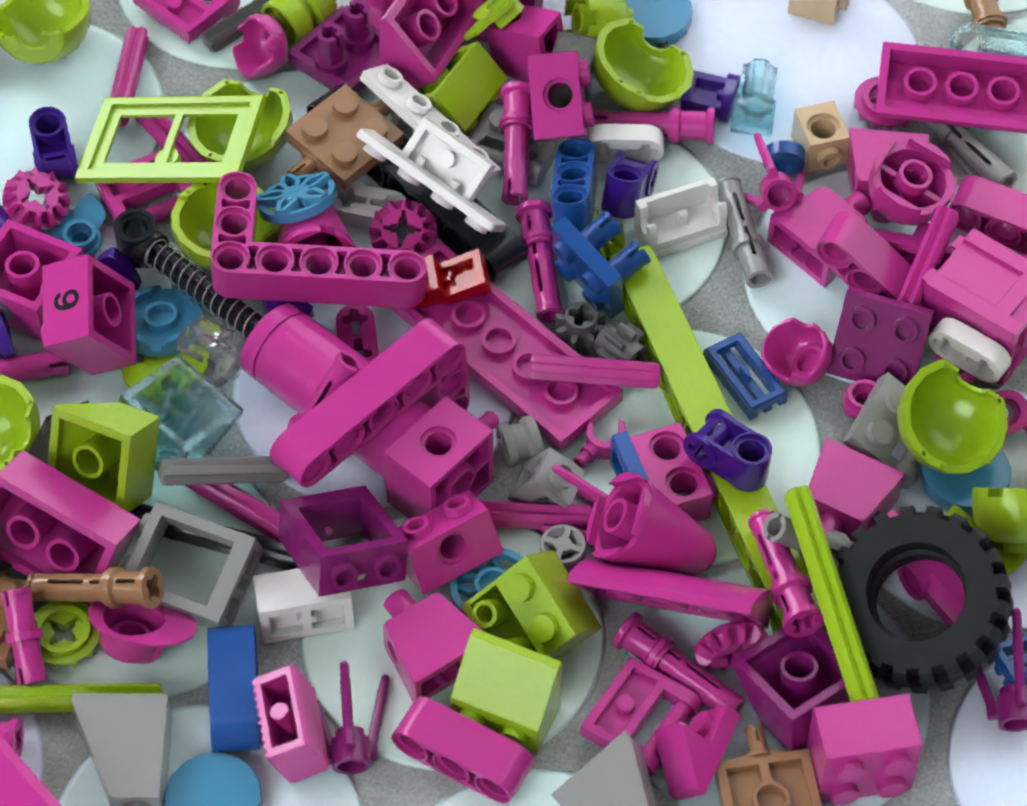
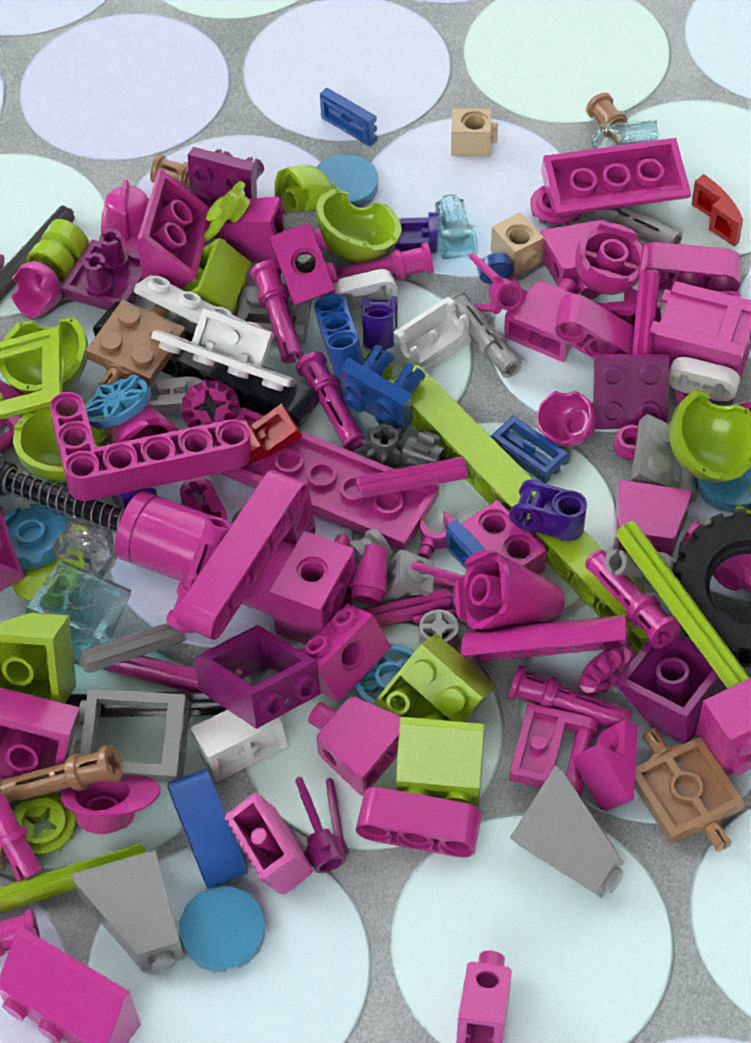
camera: 15 degrees left, 0 degrees up
none -> dark pink cone [349,544,388,605]

